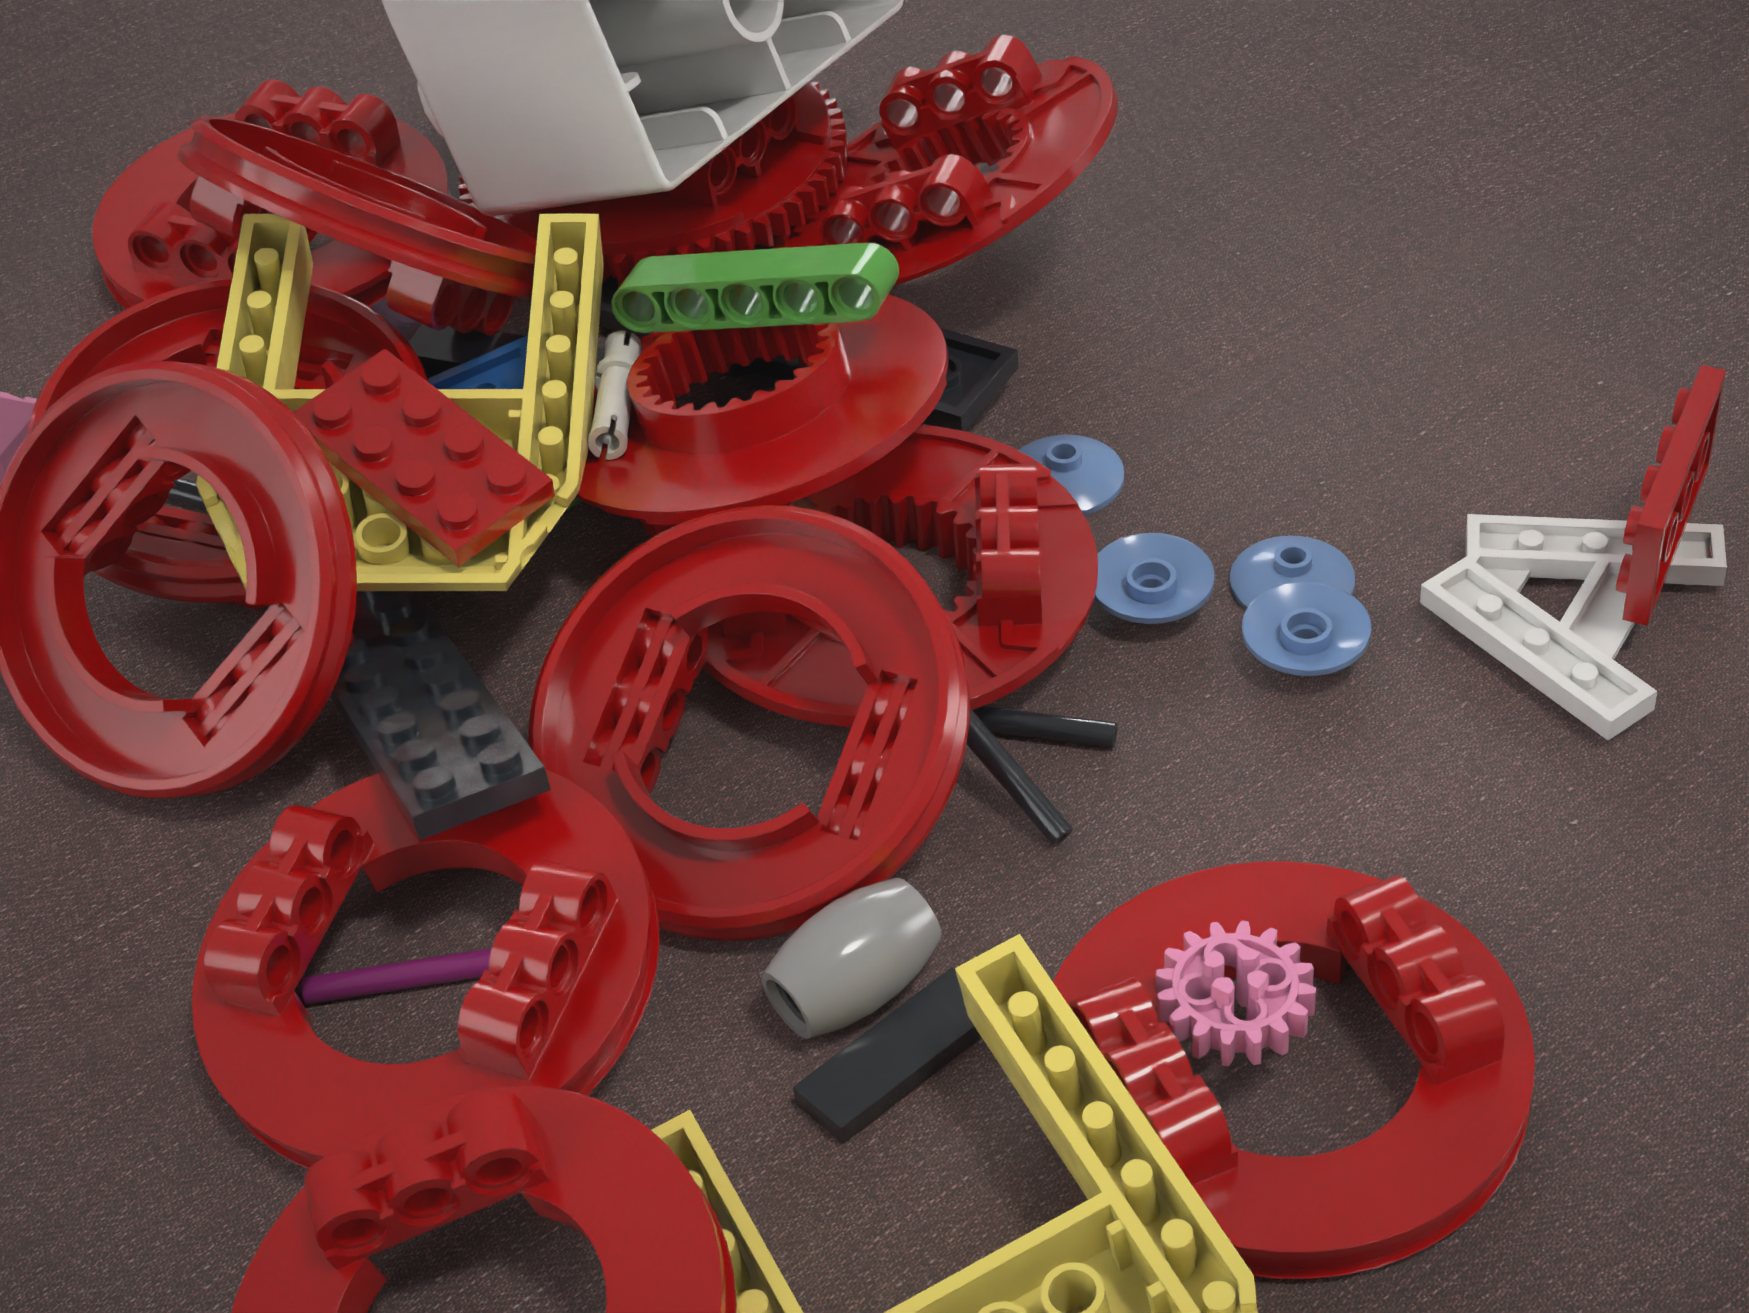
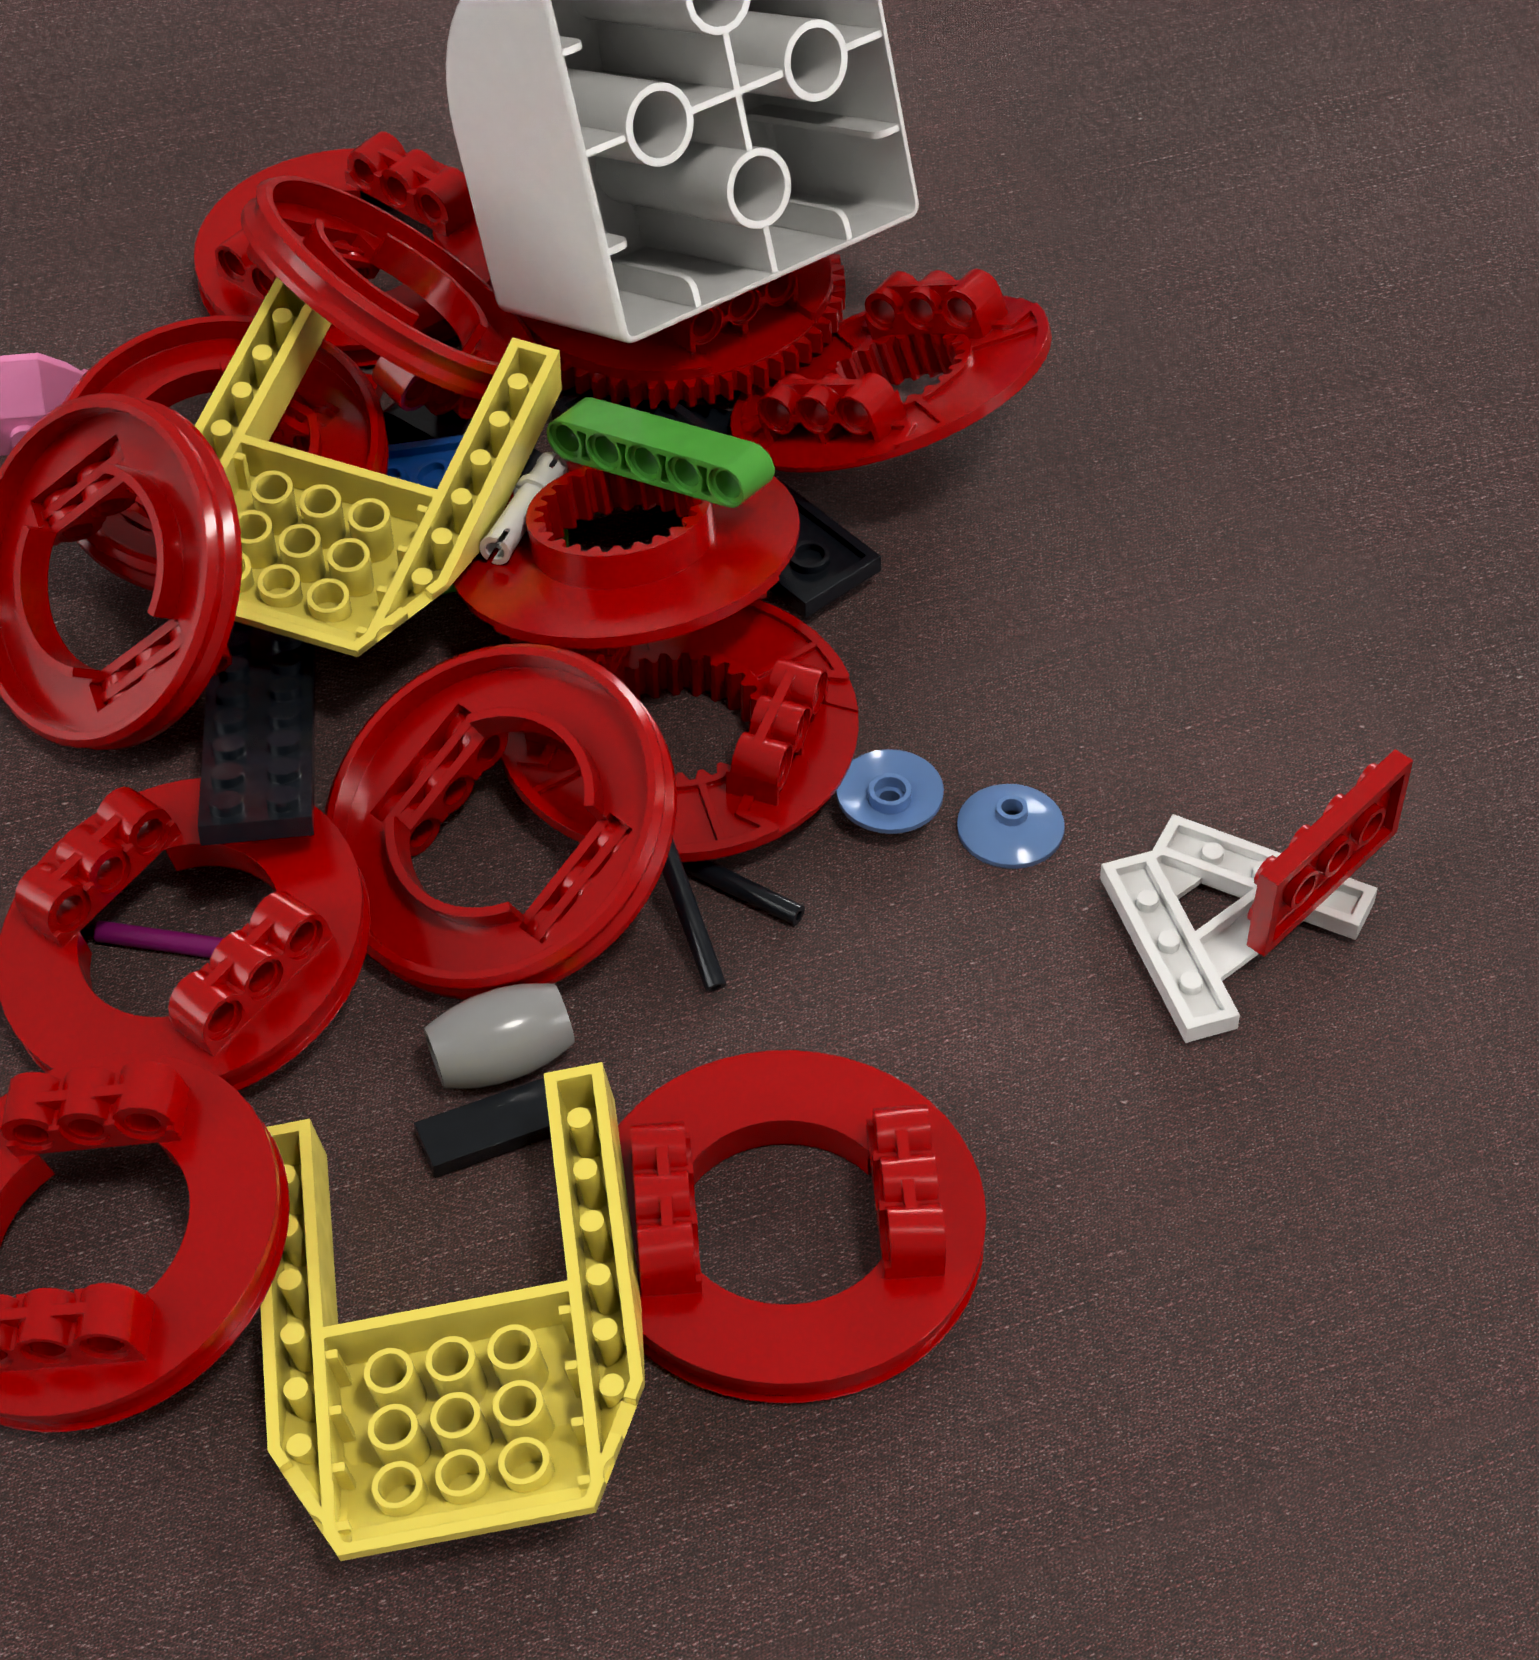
camera: 15 degrees right, 5 degrees up
red plate [293,349,555,568] -> none
medium blue dish [1018,435,1124,516] -> none
bright pink gear [1156,921,1316,1066] -> none
medium blue dish [1242,582,1371,676] -> none

